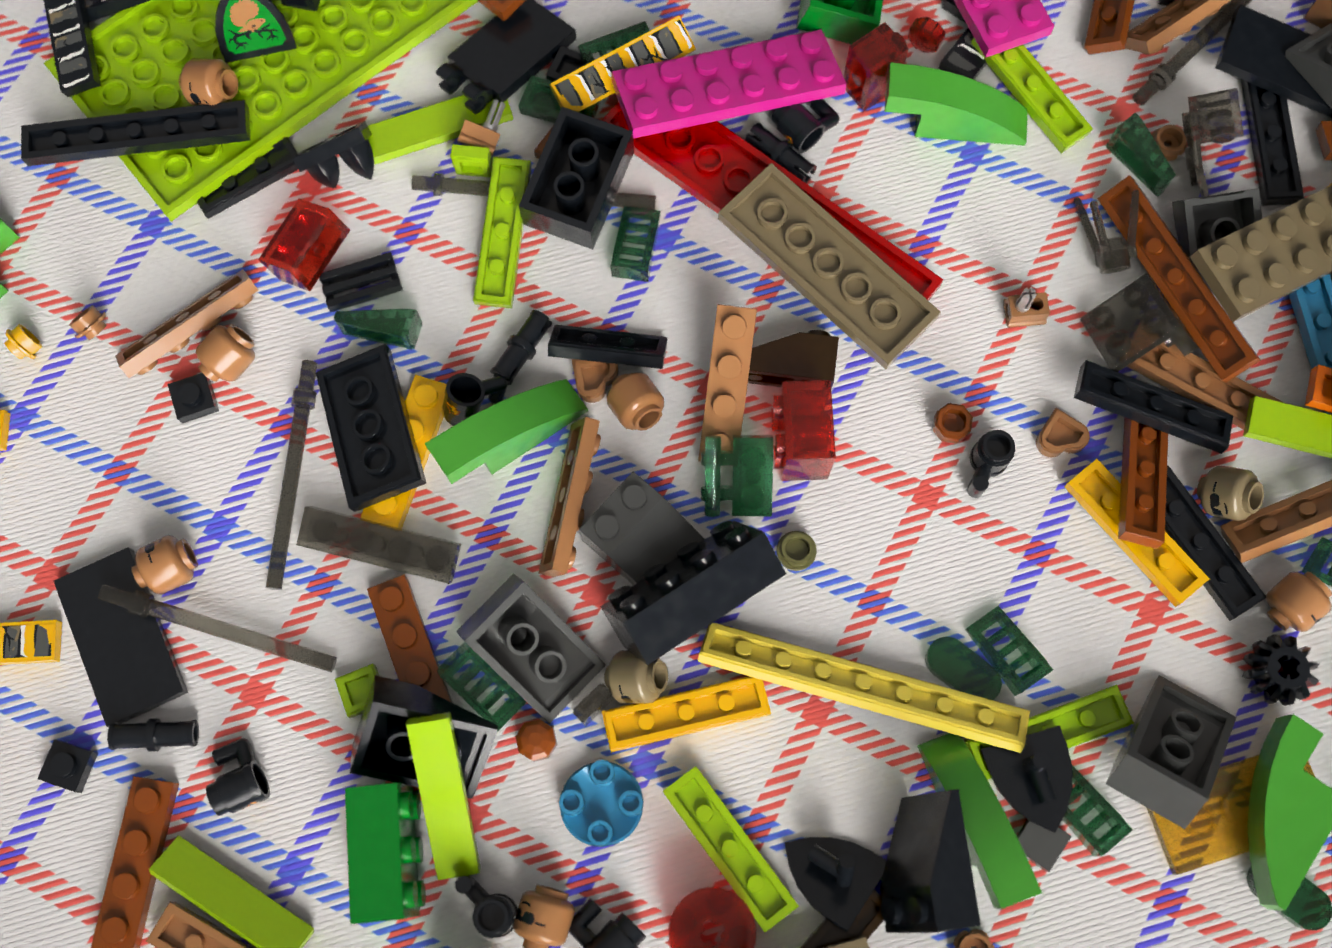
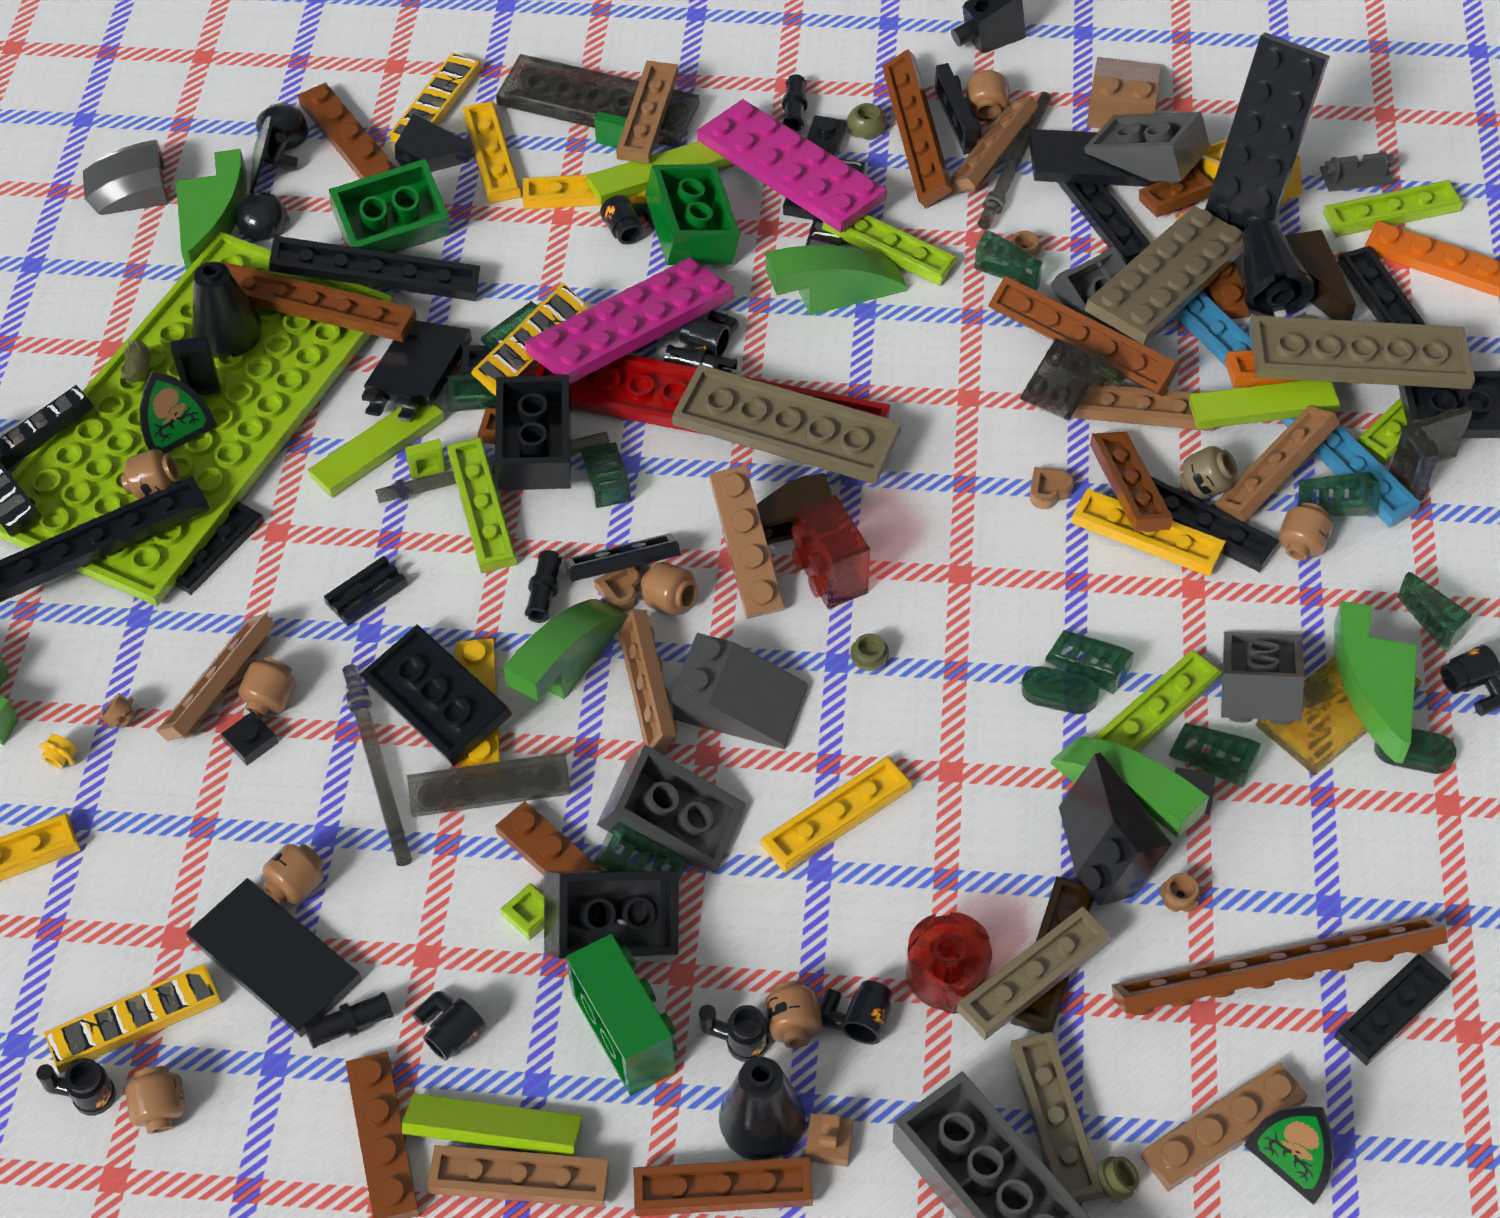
camera: 25 degrees left, 20 degrees down
black plate [37,739,98,793] -> none
clear smoke bar [98,584,337,673] -> none
clear red brick [258,199,350,291] -> none
black tile [293,121,374,188] -> none
clear green slope [334,309,422,350] -> none
lime tile [406,712,481,880] -> none
black piece [442,373,508,426] -> none
medium nougat piece [458,100,505,157] -> none
dark orange tile [516,719,557,762] -> none
dark azure dish [559,760,643,847] -> none
clear smoke tile [572,684,614,727] -> none
black brick [600,521,786,665] -> none
dark tan head [604,650,668,703] -> none
lime plate [662,766,799,933] -> none
light yellow tile [698,622,1030,753] -> none
clear green plate [701,435,774,517] -> none
black shield [785,837,887,932] -> none
clear red brick [843,22,909,112] -> none
clear red tile [907,17,946,53] -> none
dark orange tile [932,403,973,444] -> none
black piece [967,430,1015,498] -> none
black shield [980,725,1072,833] -> none
medium nougat piece [1003,287,1050,328] -> none
clear smoke plant [1074,189,1140,274] -> none
black tile [1074,360,1233,454] -> none
clear smoke bracket [1182,88,1244,197] -> none
black gear [1242,634,1320,706] -> none

